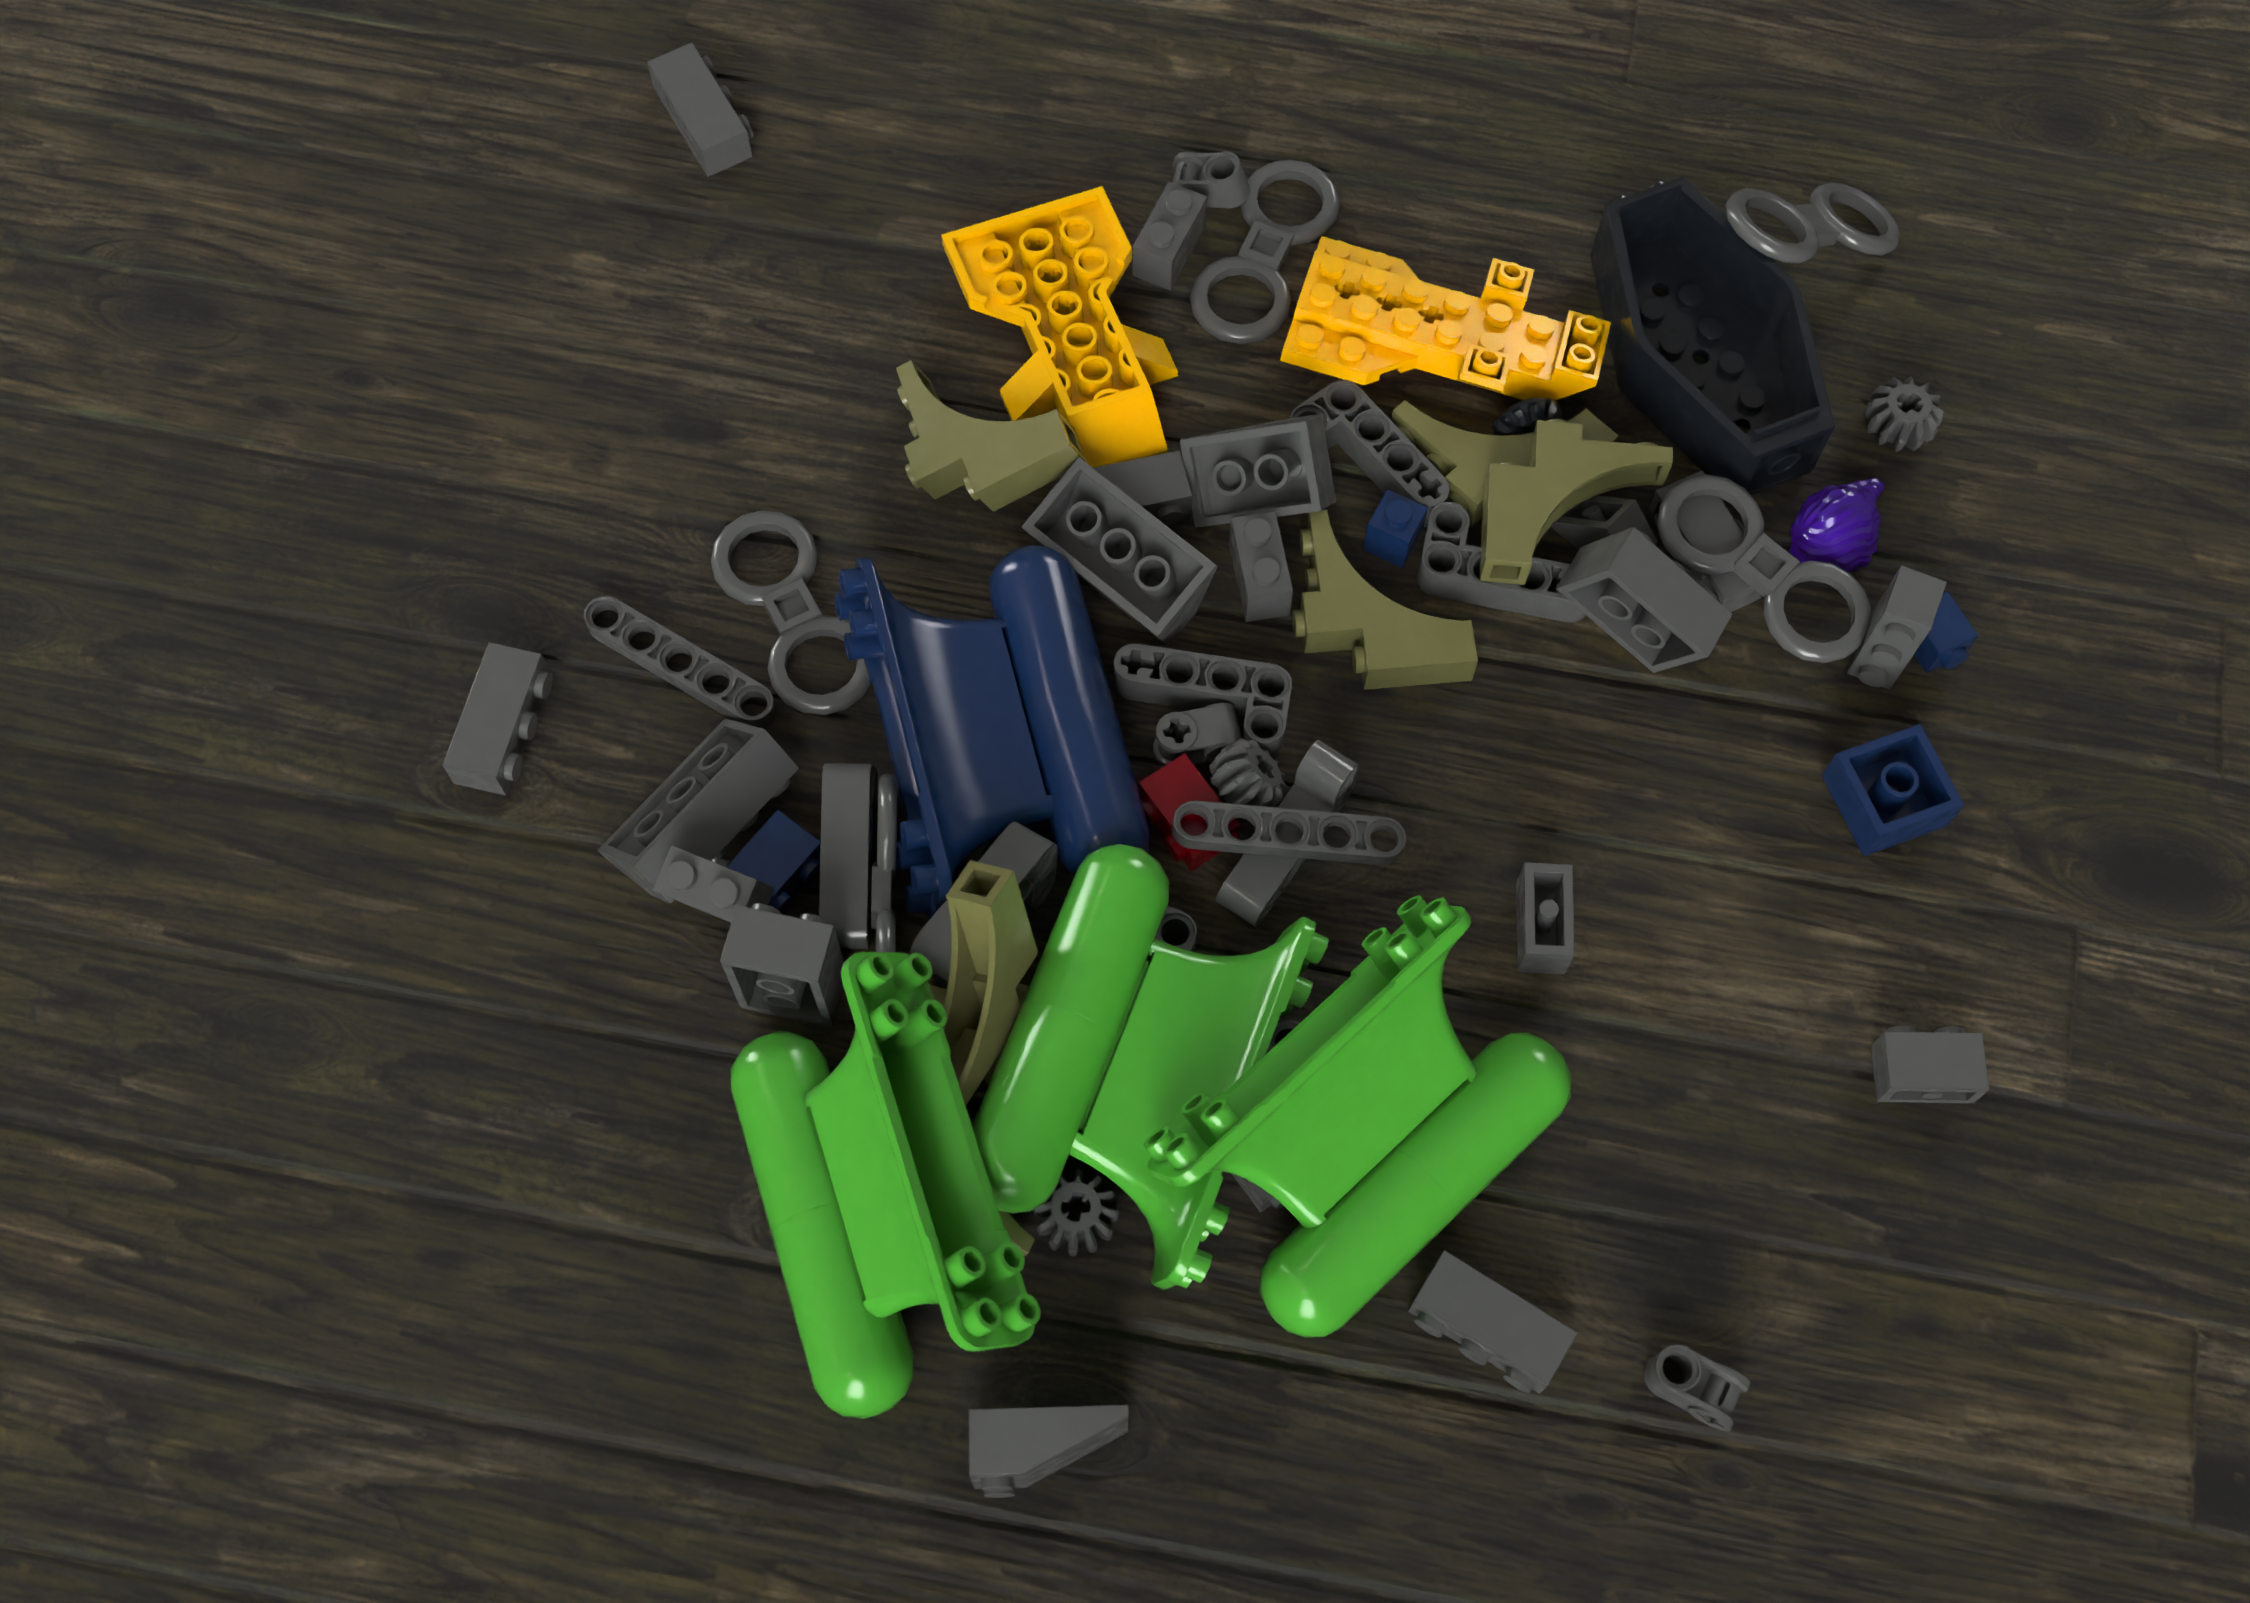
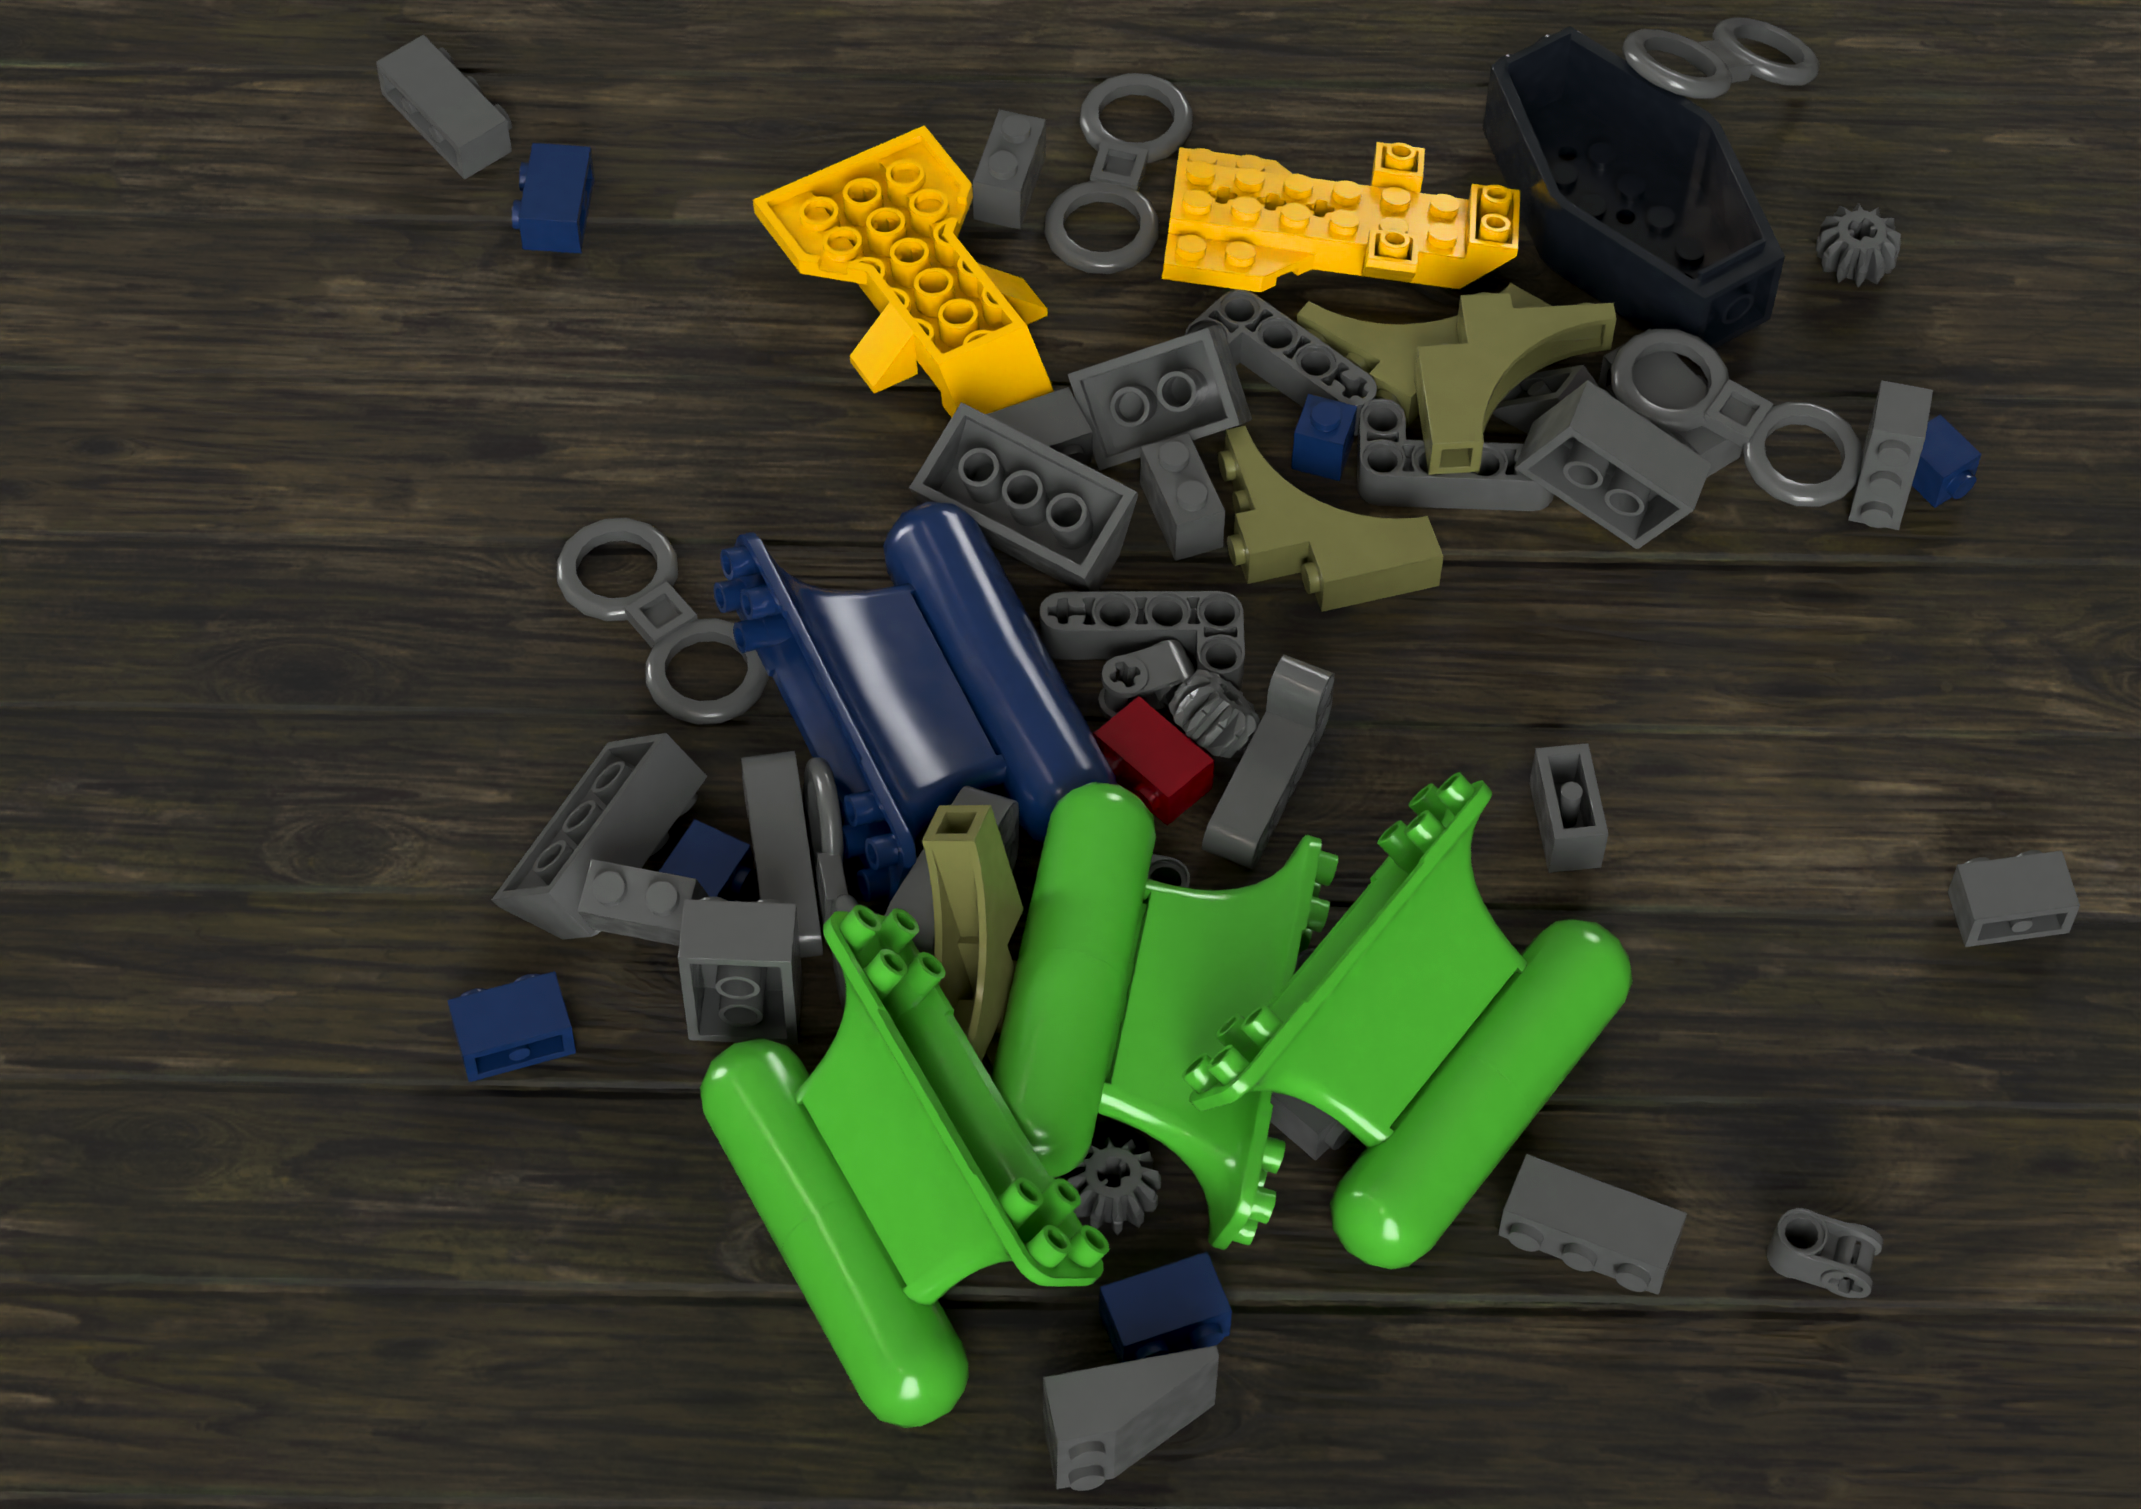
camera: 10 degrees left, 10 degrees down
dark grey brick [442,642,553,796] -> none
dark grey beam [584,596,776,728] -> none
olive arch [896,360,1087,512] -> none
dark grey beam [1171,801,1406,865] -> none
dark grey piece [1172,151,1250,209] -> none
black gear [1492,398,1563,435] -> none
dark purple hair [1790,477,1884,572] -> none
dark blue brick [1822,724,1964,857] -> none
none -> dark blue brick [447,971,576,1082]
none -> dark blue brick [512,143,595,254]
none -> dark blue brick [1099,1252,1232,1363]

